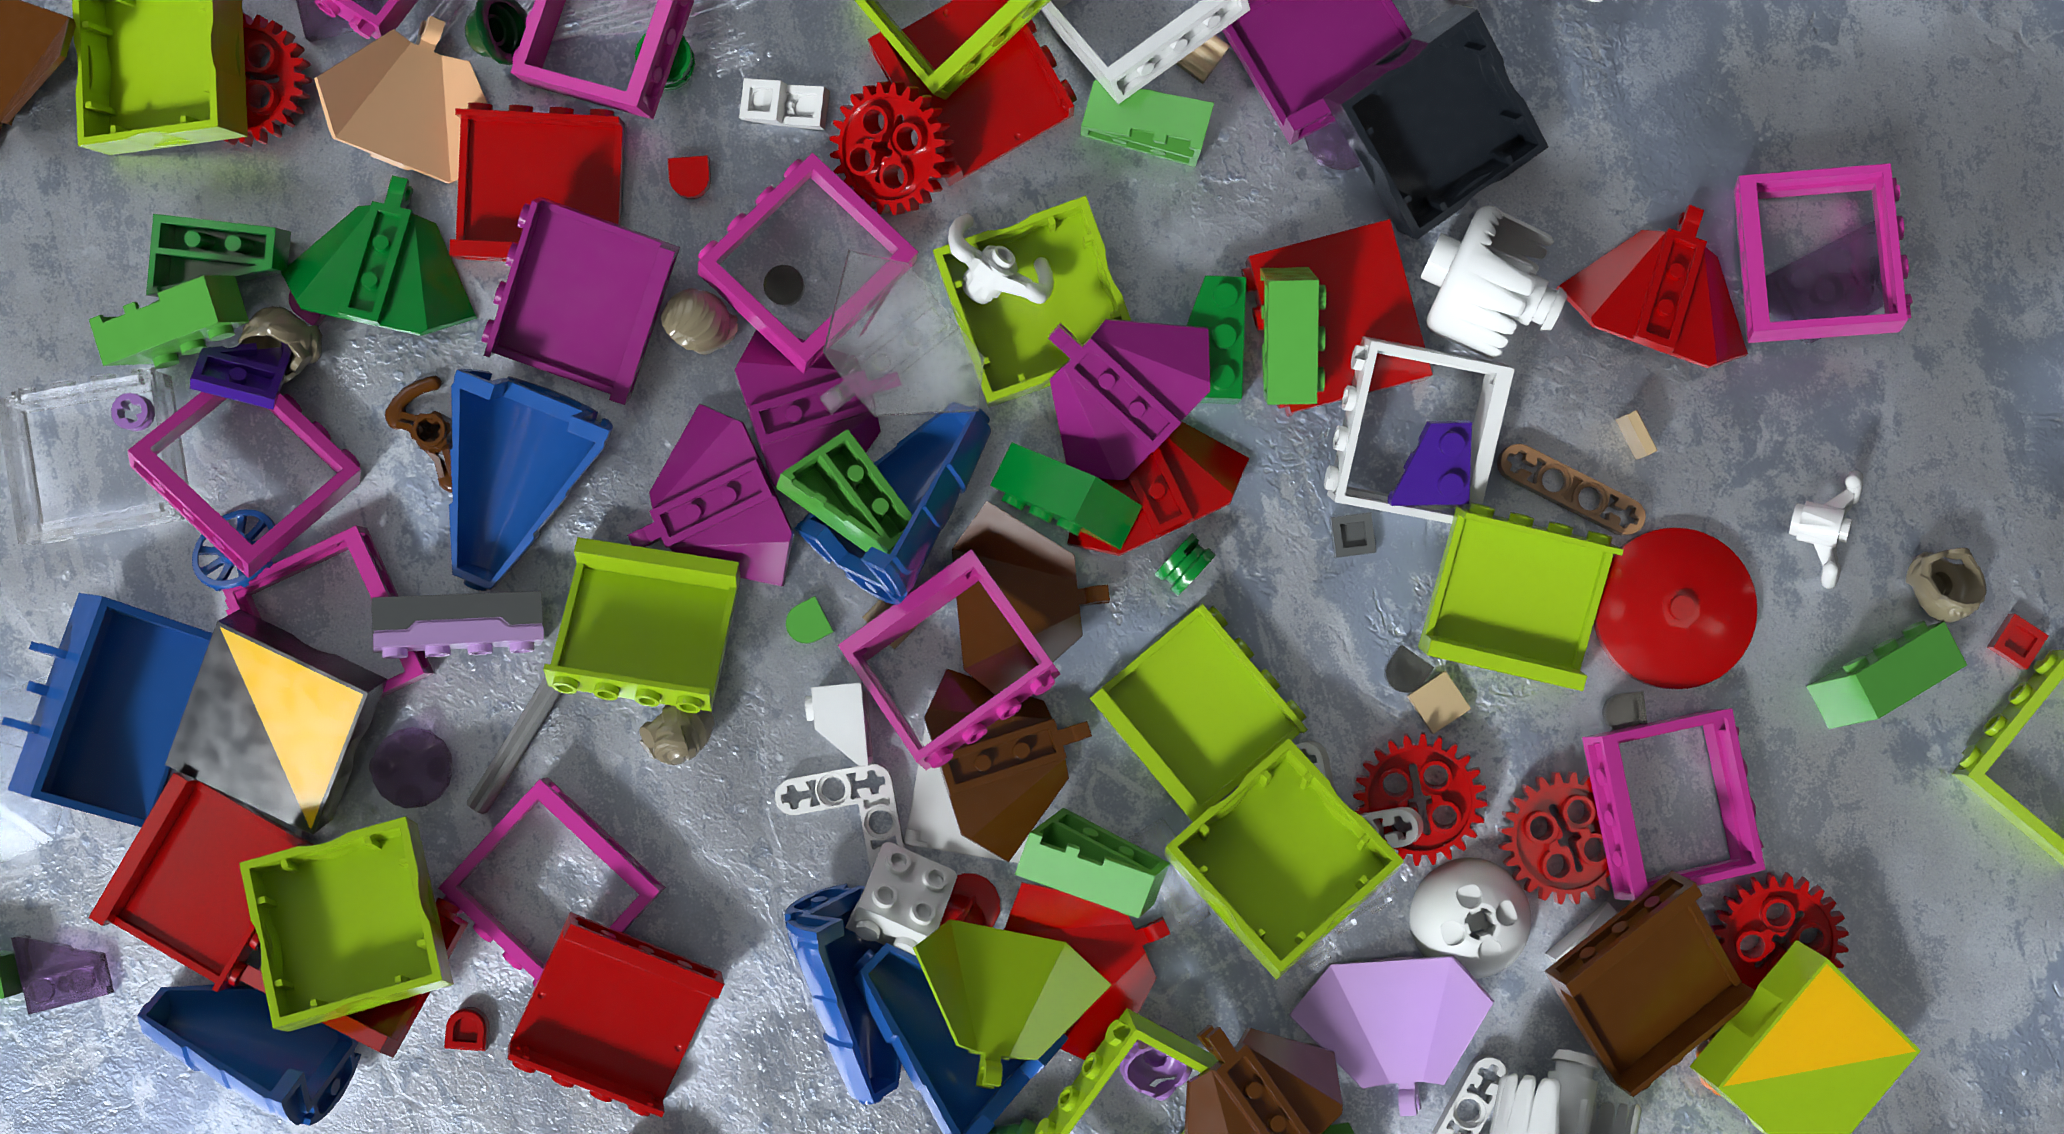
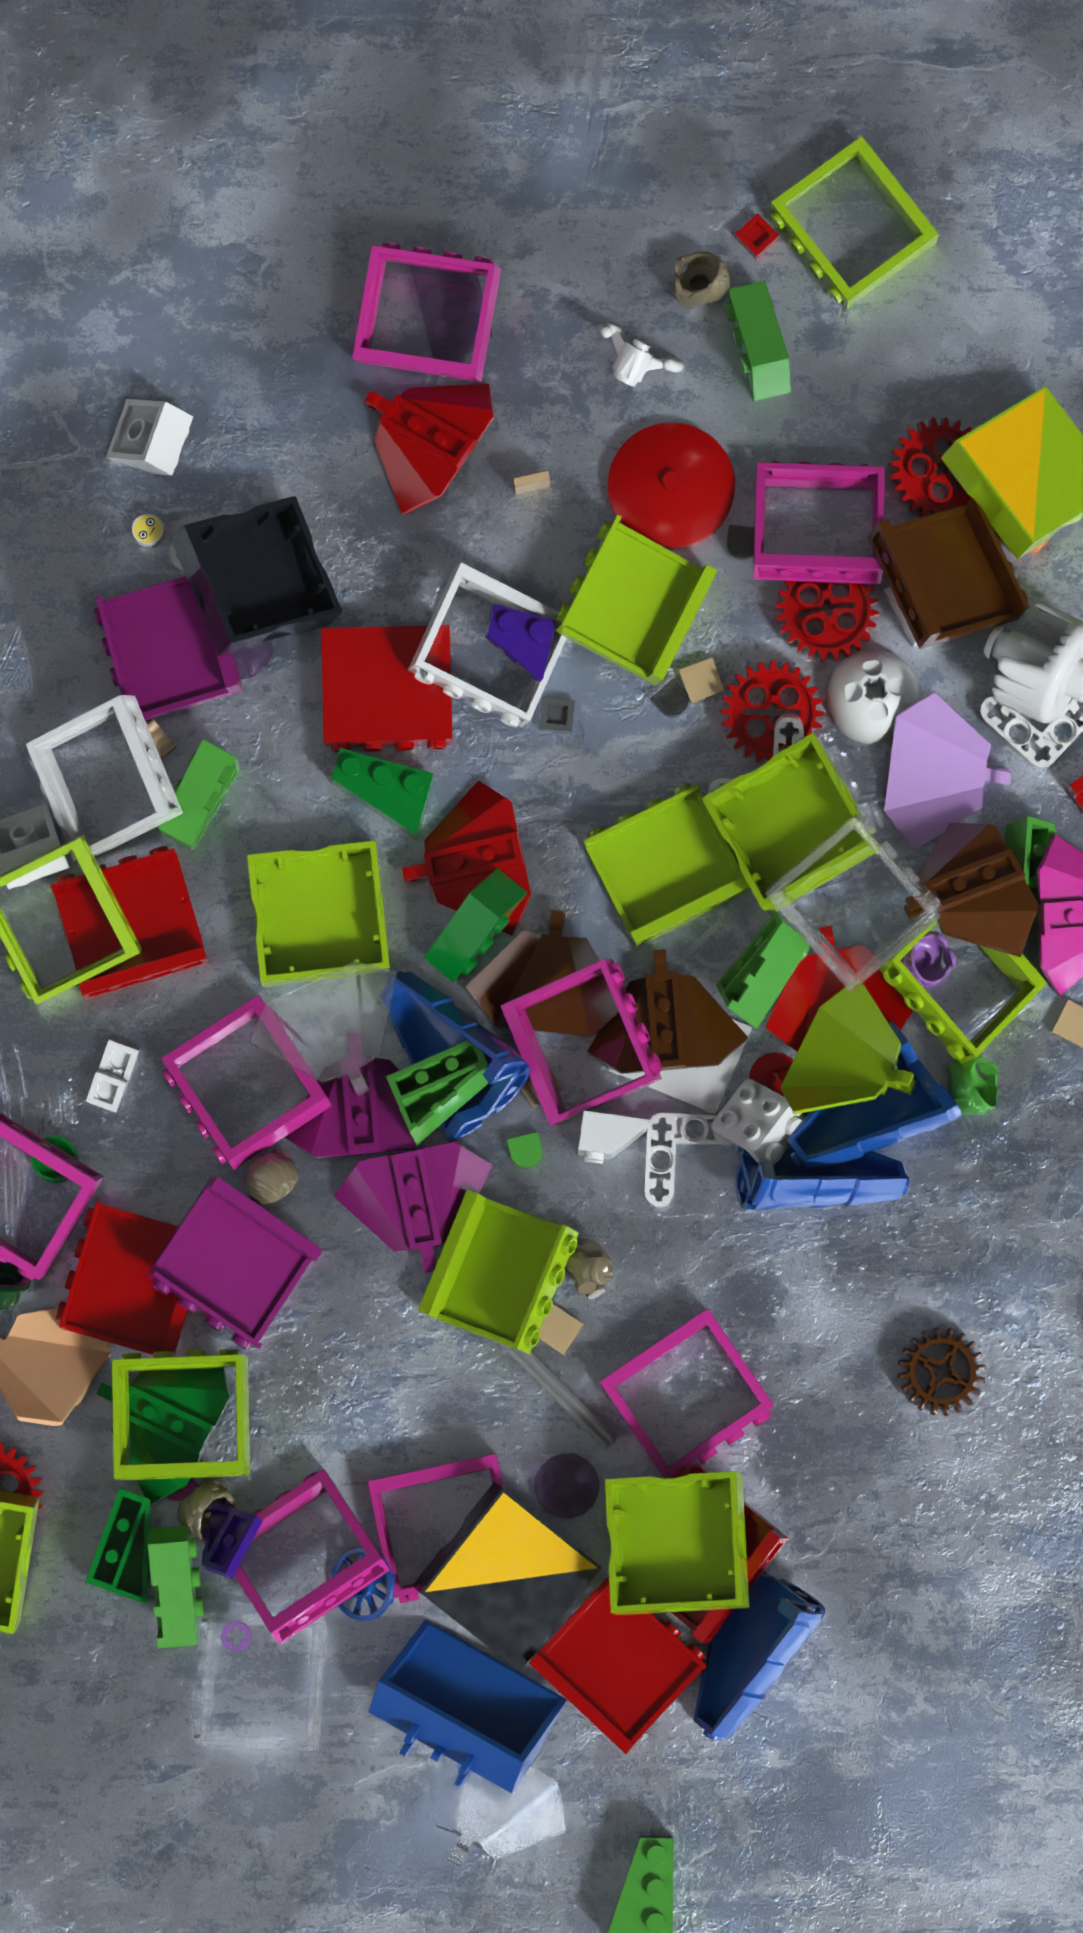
camera: 75 degrees left, 5 degrees down
clear purple wing [11,935,114,1015] -> none
piece [371,591,544,659] -> none
reddish brown piece [385,375,453,493] -> none
red tile [444,1007,490,1051] -> none
blue cone [449,369,613,591] -> none
red panel [507,912,725,1118] -> none
red tile [668,155,711,199] -> none
clear smoke tile [763,265,805,307] -> none
red gear [829,81,954,215] -> none
white piece [948,213,1054,304] -> none
magenta panel [1048,319,1210,480] -> none
green wheel [1154,533,1216,596] -> none
bright green wedge [1260,267,1326,405] -> none
white piece [1420,205,1568,359] -> none
medium nougat beam [1497,444,1646,536] -> none
none -> lime window [112,1349,250,1480]
none -> tan piece [539,1304,584,1355]
none -> clear window [765,813,942,993]

